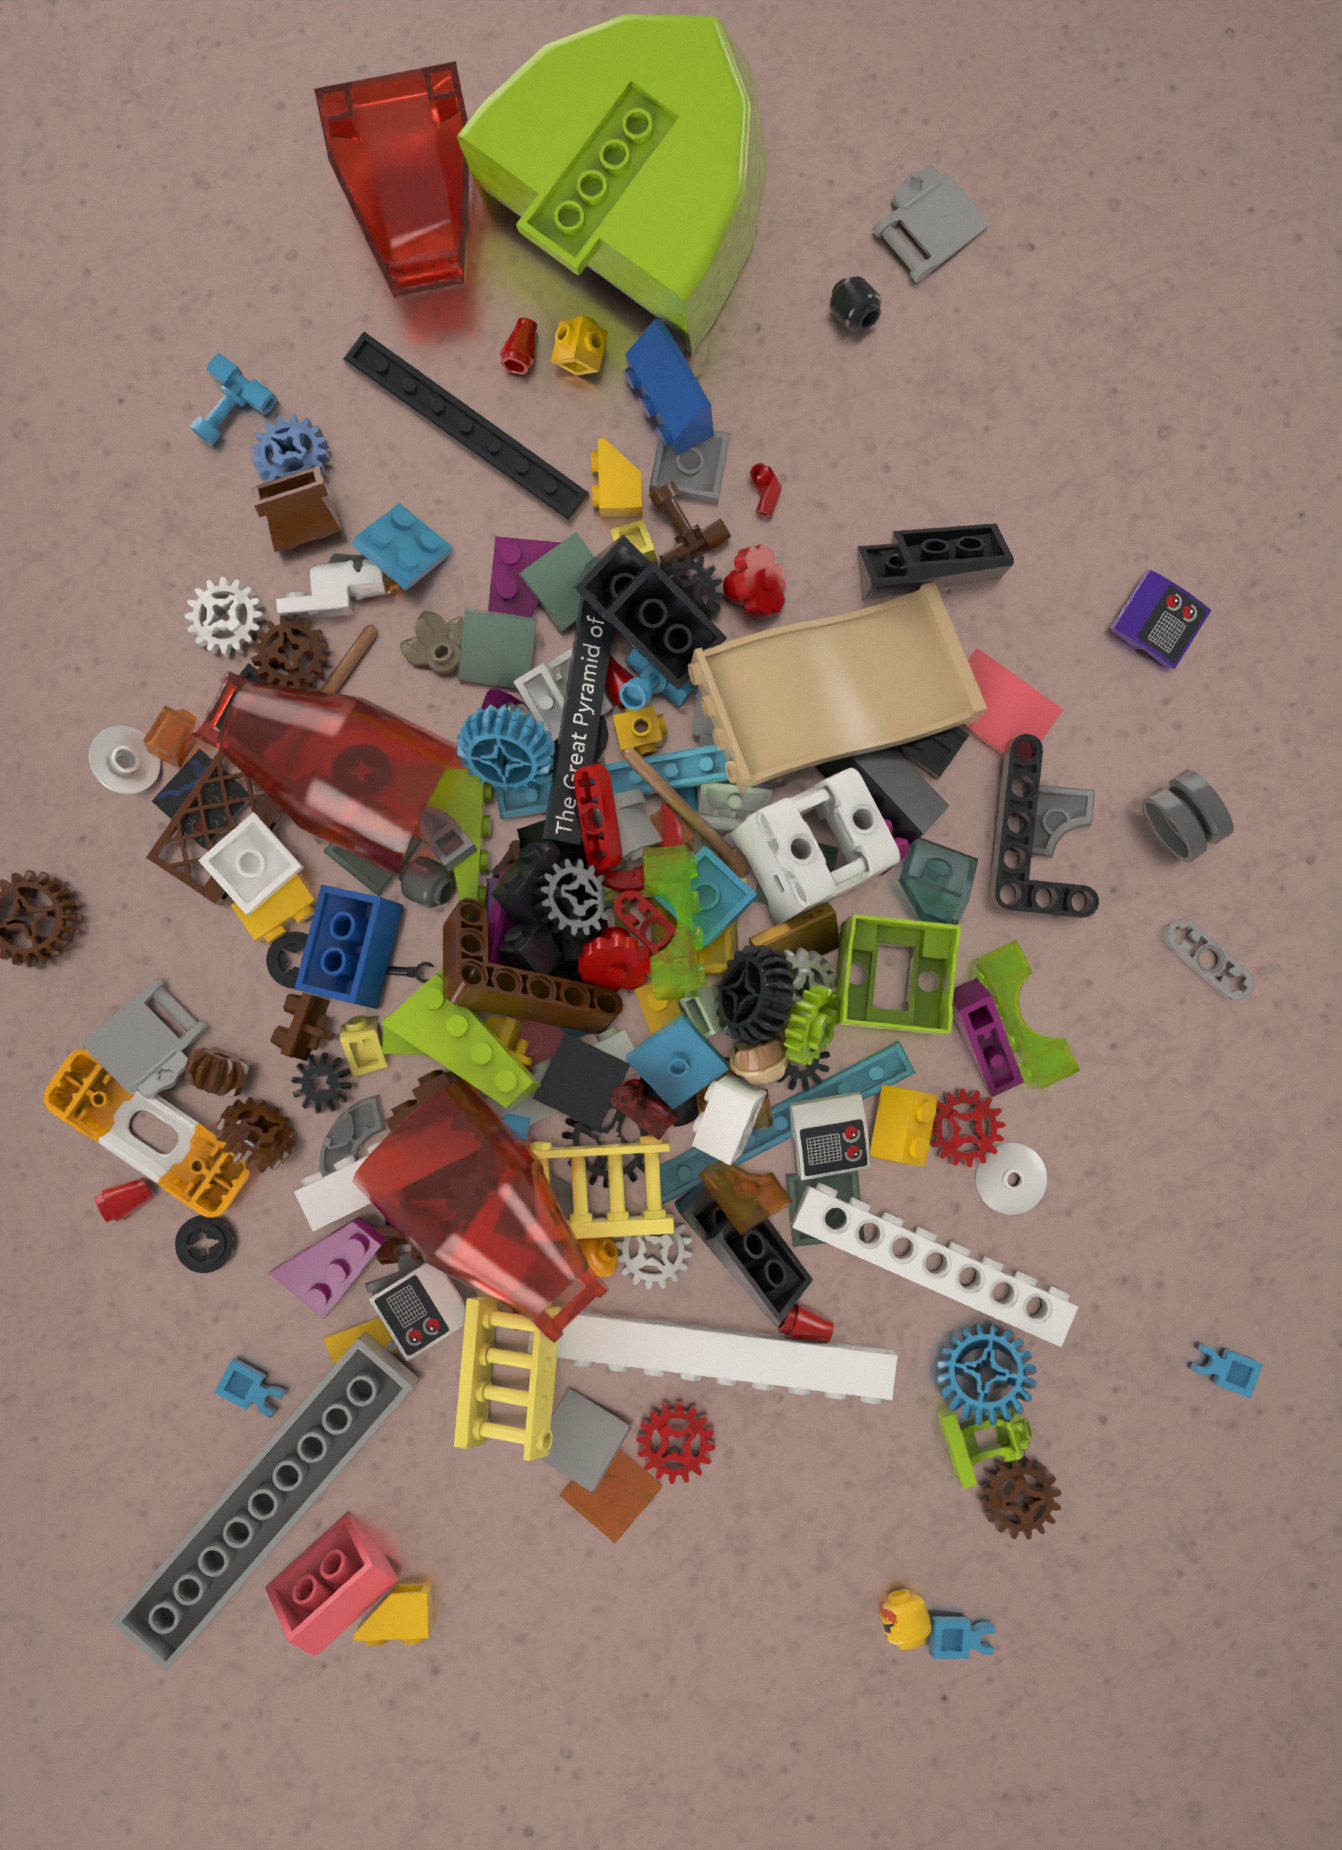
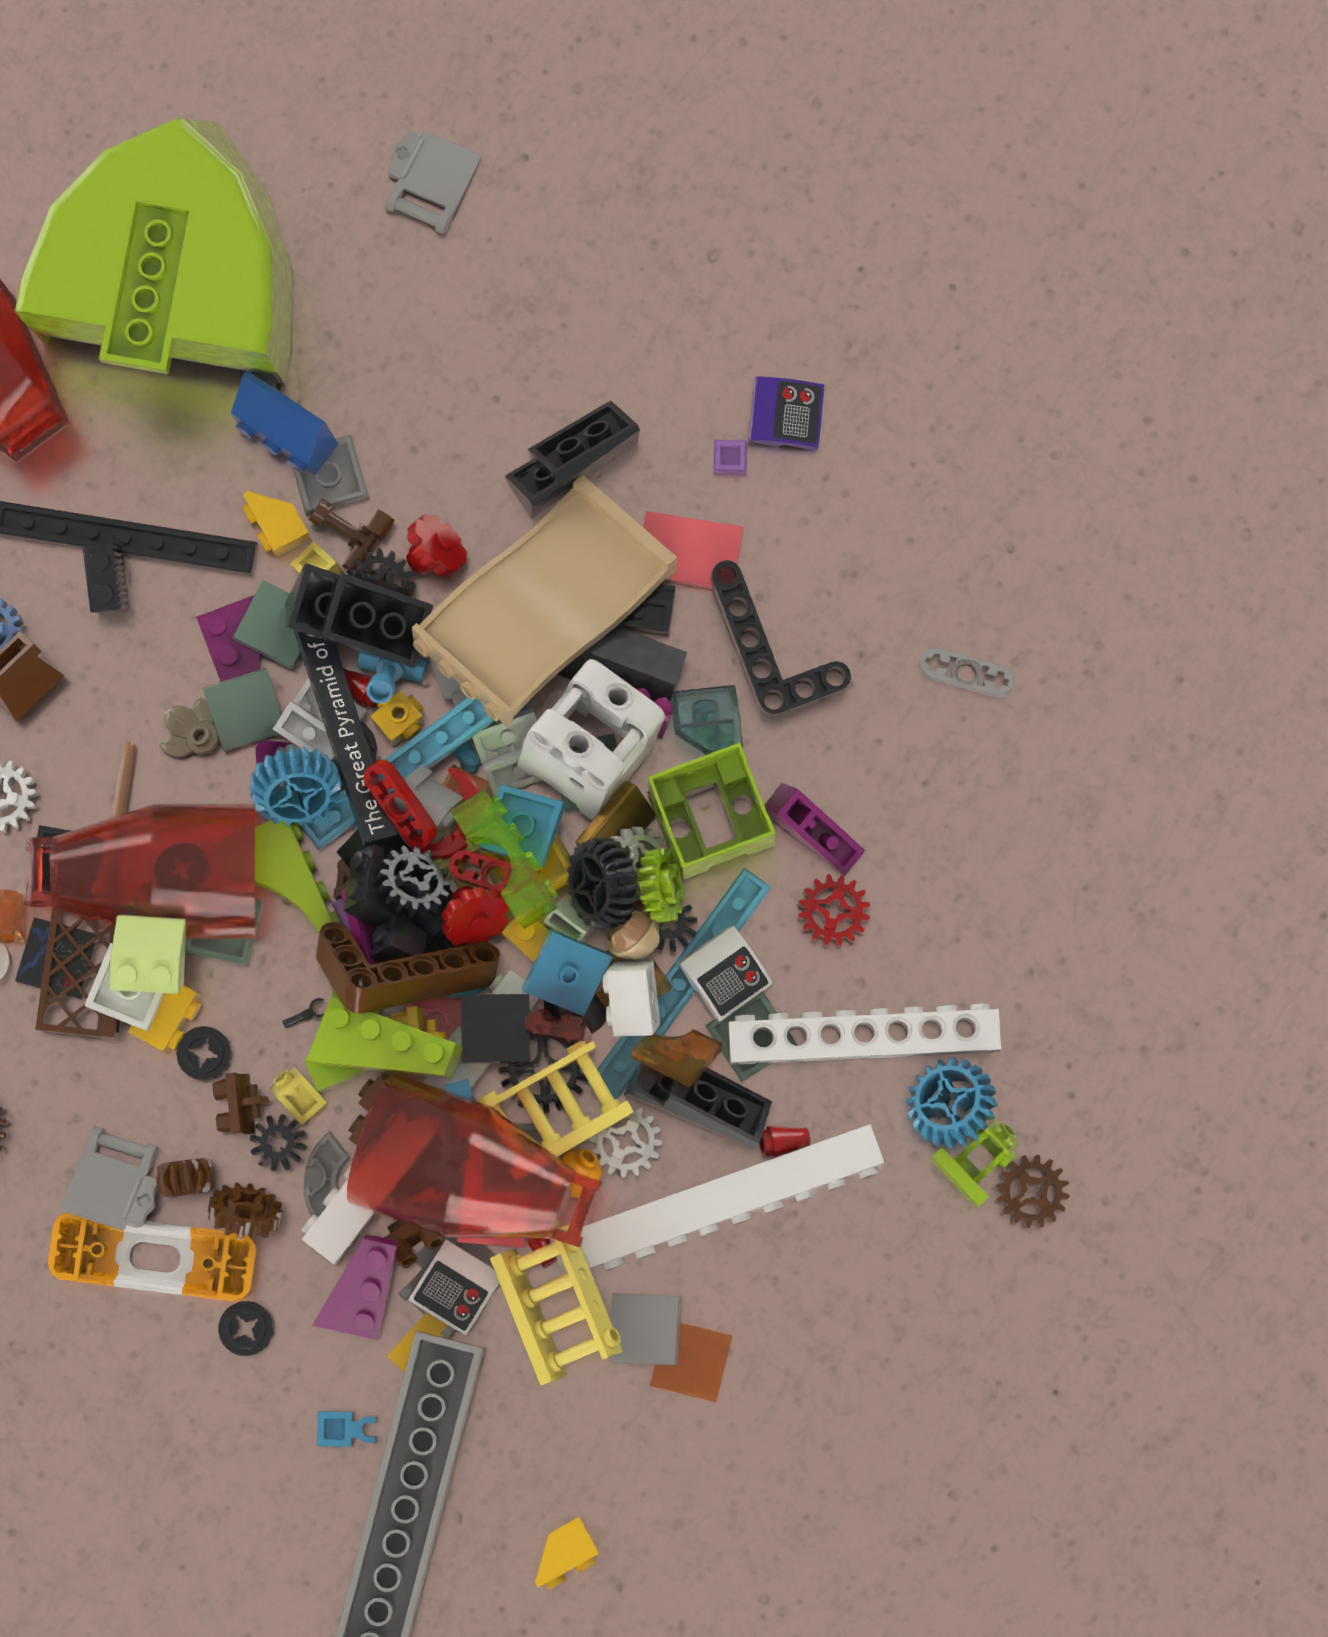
camera: 25 degrees left, 5 degrees down
red cone [94,1177,153,1223] -> none
reddish brown gear [251,615,330,693] -> none
coral slope [265,1513,398,1657] -> none
white plate [276,553,400,621] -> none
blue slope [294,884,403,1009] -> none
dark azure plate [352,503,453,591] -> none
dark grey head [399,856,455,908] -> none
dark grey plate [417,805,478,872] -> none
red cone [500,317,538,374] -> none
yellow brick [551,315,608,376] -> none
medium nougat piece [623,747,751,878] -> none
red gear [636,1401,715,1484] -> none
red arm [750,463,782,518] -> none
black head [829,276,882,331] -> none
yellow brick [869,1085,938,1167] -> none
yellow head [879,1589,932,1650] -> none
dark azure plate [929,1616,995,1659] -> none
clear neon green arch [972,940,1080,1089] -> none
white dish [975,1142,1047,1215] -> none
light grey tile [1016,783,1095,858] -> none
dark grey wheel [1142,769,1234,863] -> none
dark azure plate [1190,1343,1263,1398] -> none
none -> black brick [82,543,129,613]
none -> yellowish green slope [110,915,186,994]
none -> medium lavender tile [714,440,747,475]

